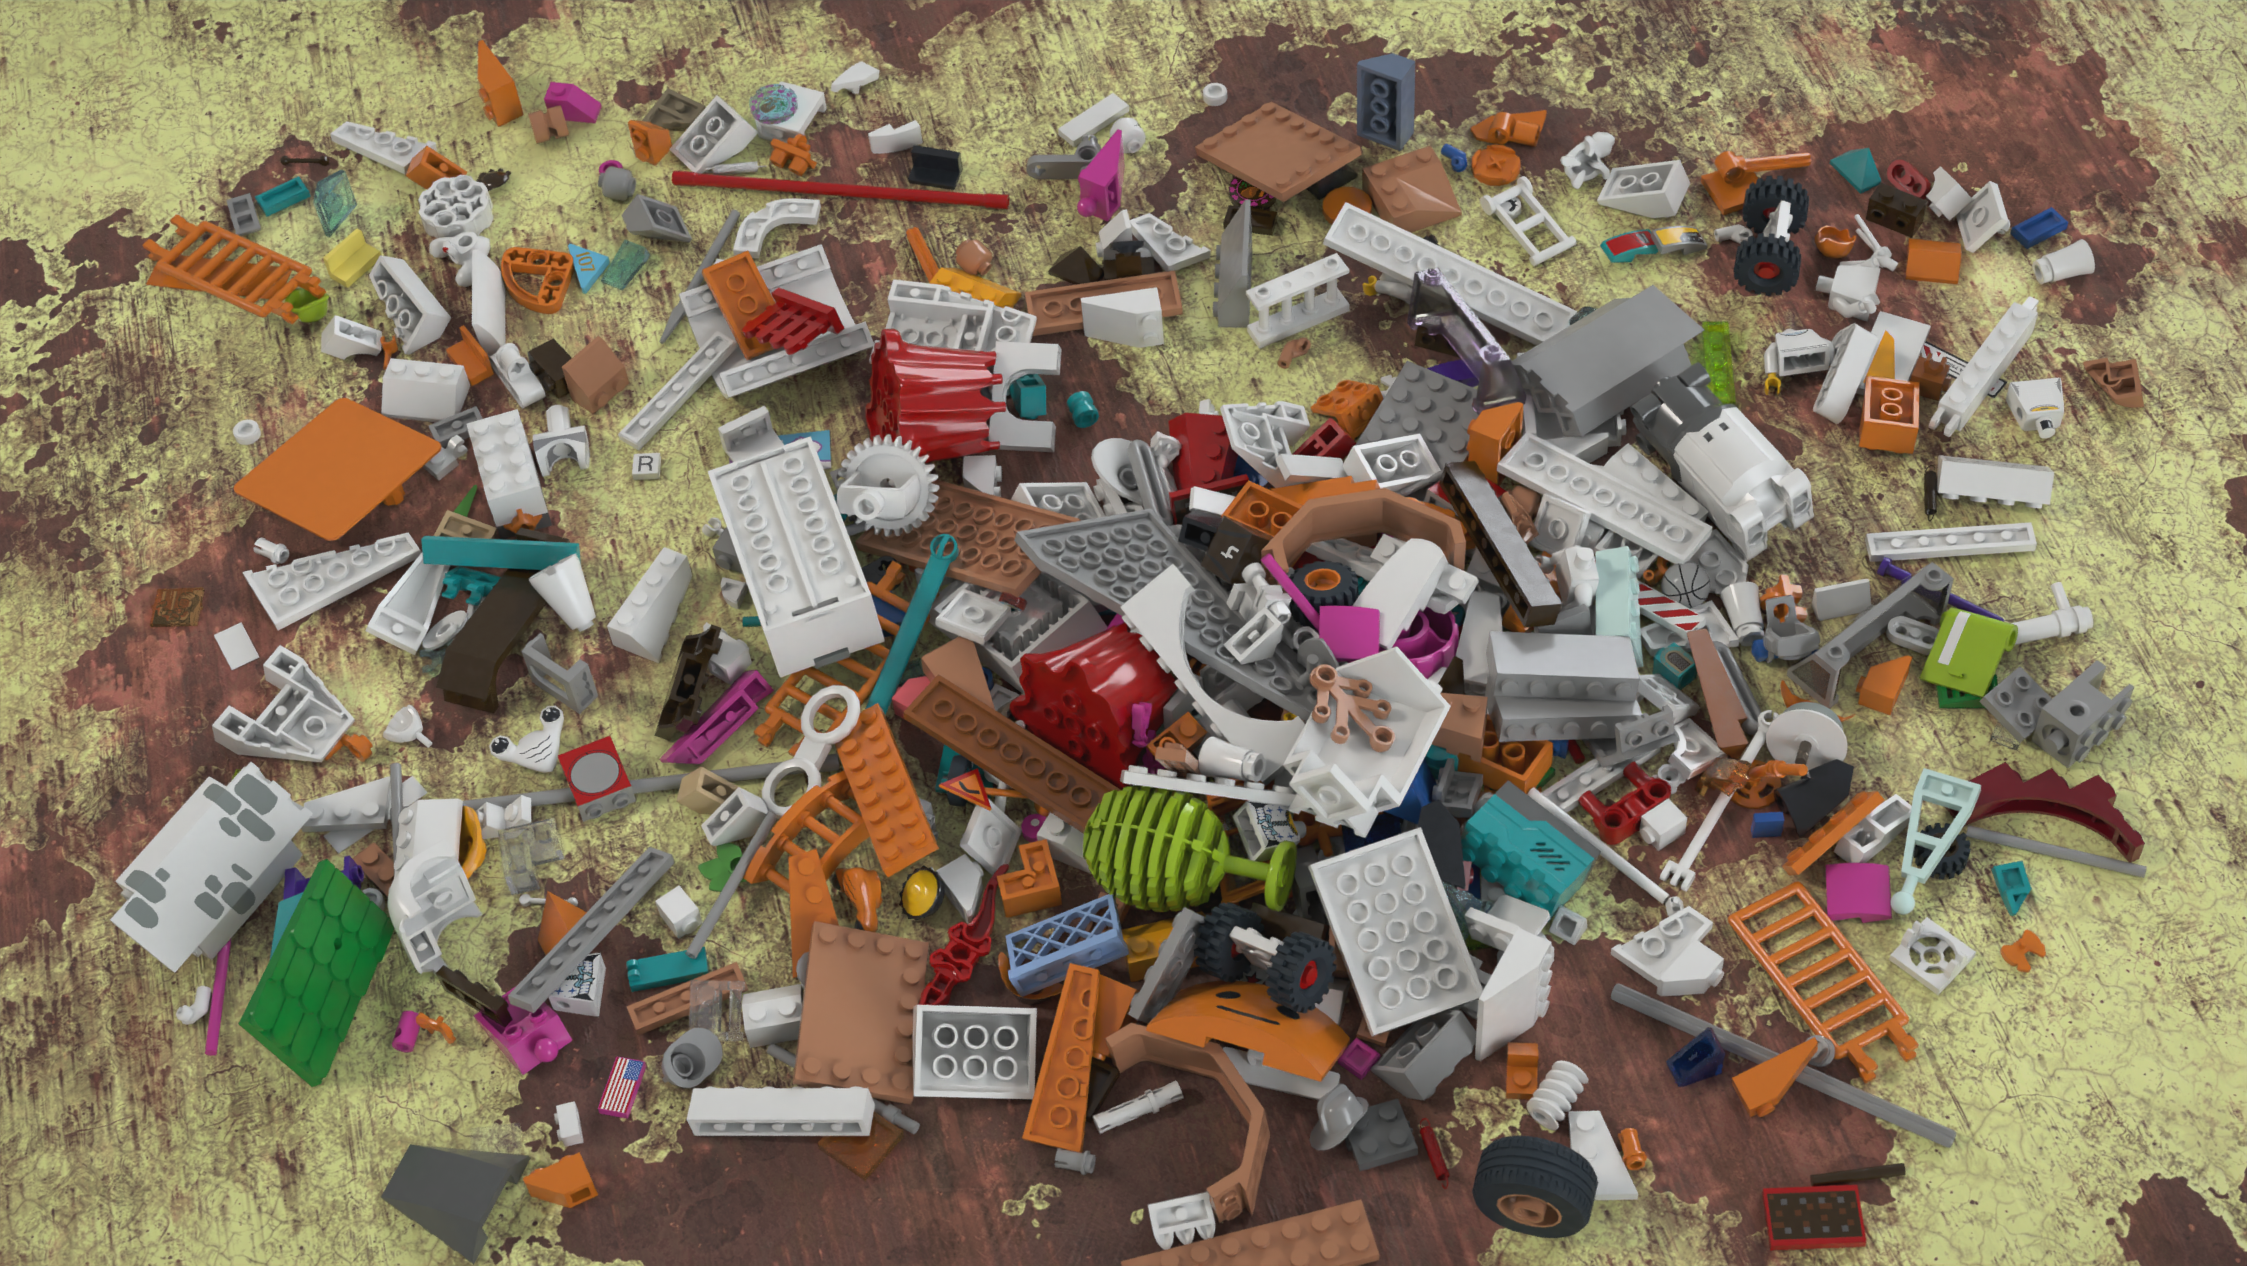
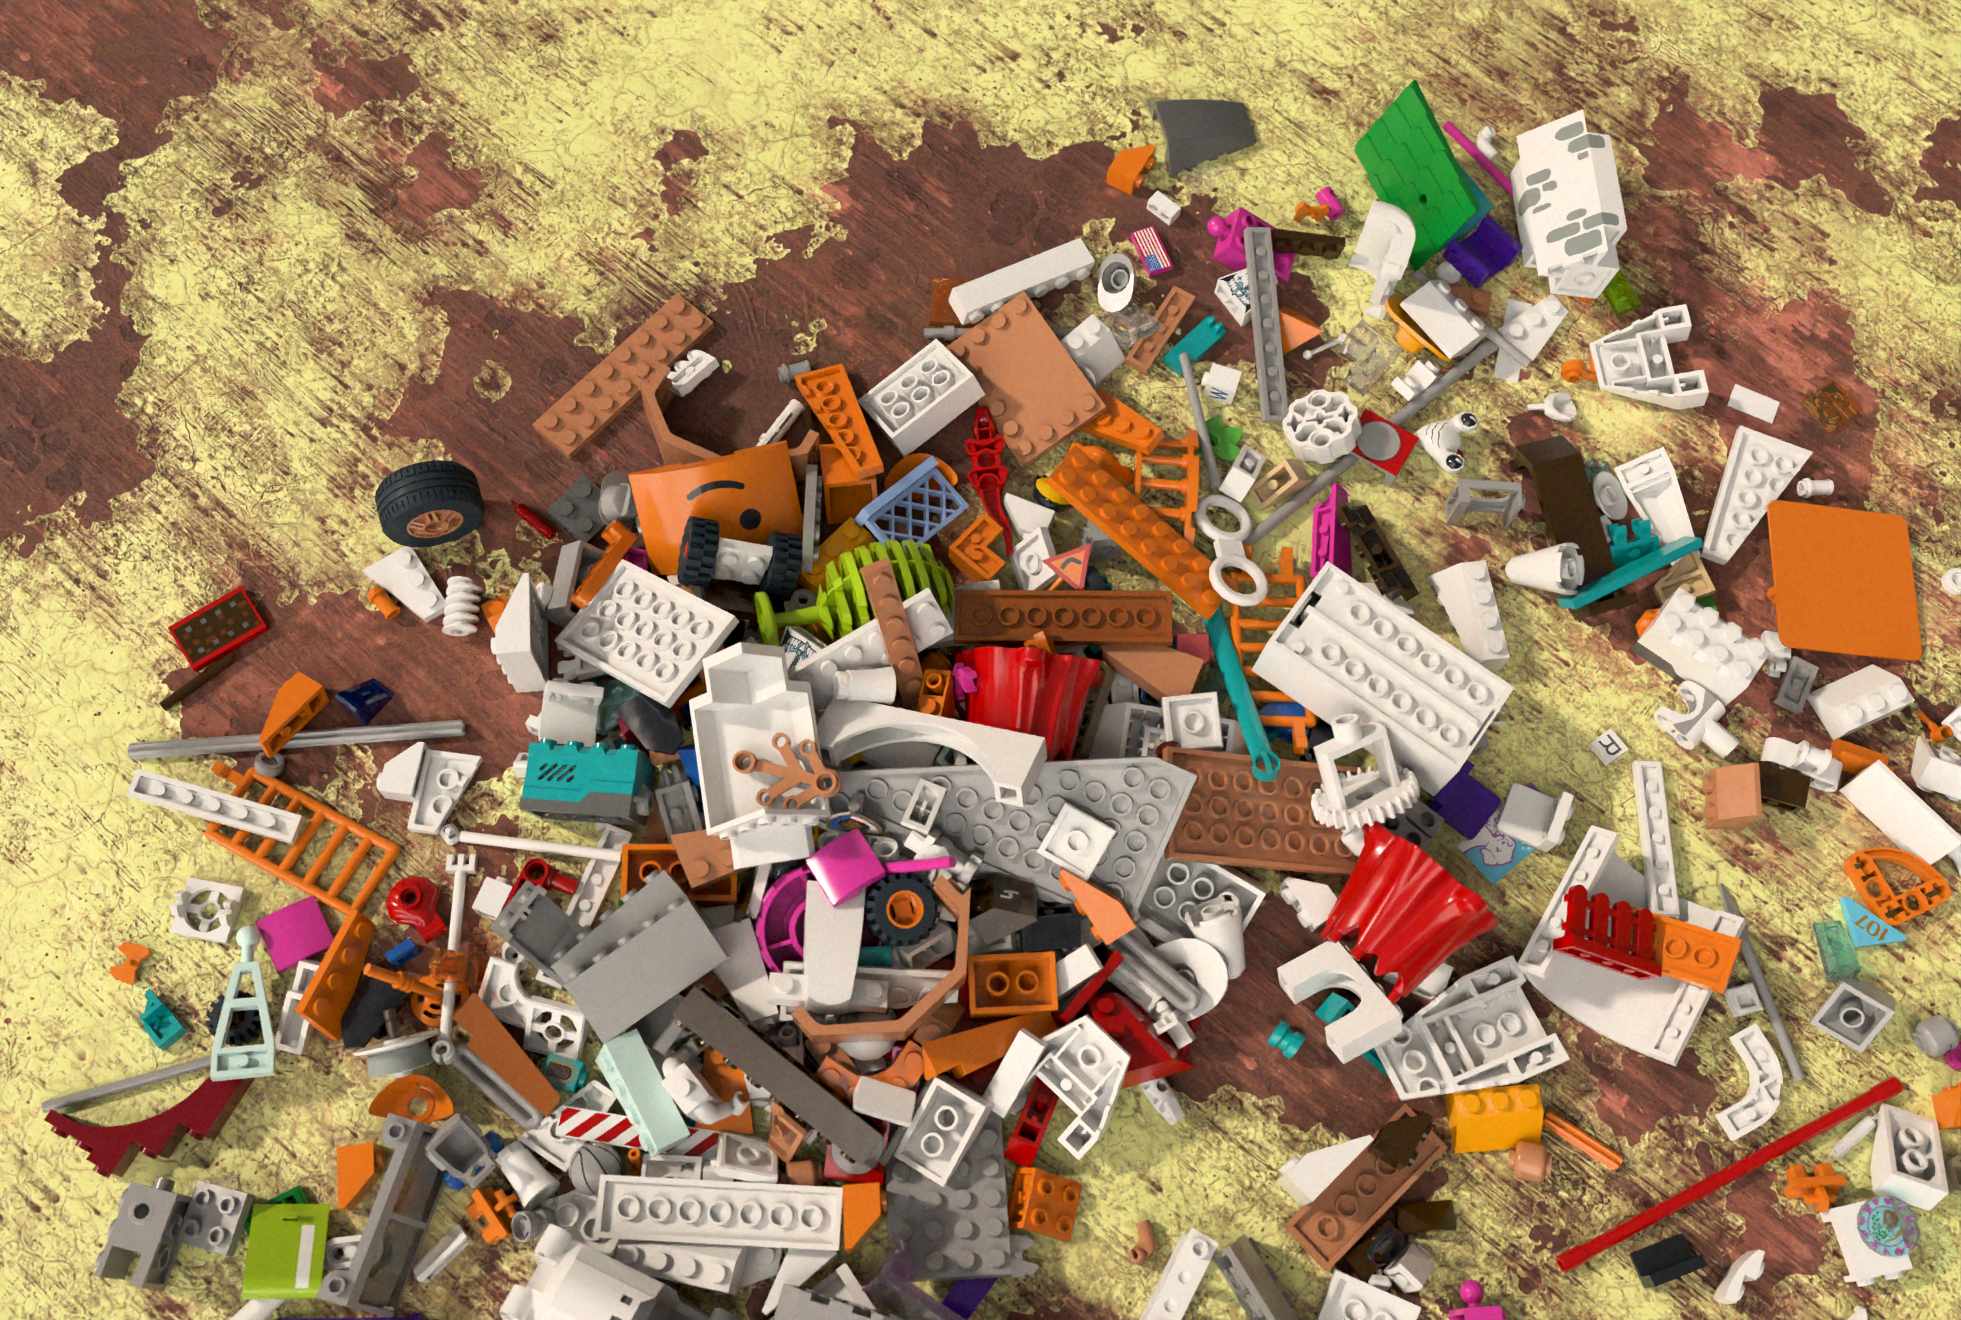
camera: 135 degrees right, 15 degrees up
none -> white plate [126,769,304,845]
none -> red animal [386,876,448,944]
none -> light grey wheel [511,1207,555,1243]
none -> white tile [536,582,553,608]
none -> orange beam [570,519,637,609]
none -> white slope [853,1076,916,1127]
none -> orange tile [1024,629,1058,654]
none -> white plate [1037,801,1116,881]
none -> orange slope [1058,866,1136,945]
none -> white cone [1185,897,1246,979]
none -> white connector [1283,389,1362,464]
none -> dark brown slope [1368,1113,1433,1171]

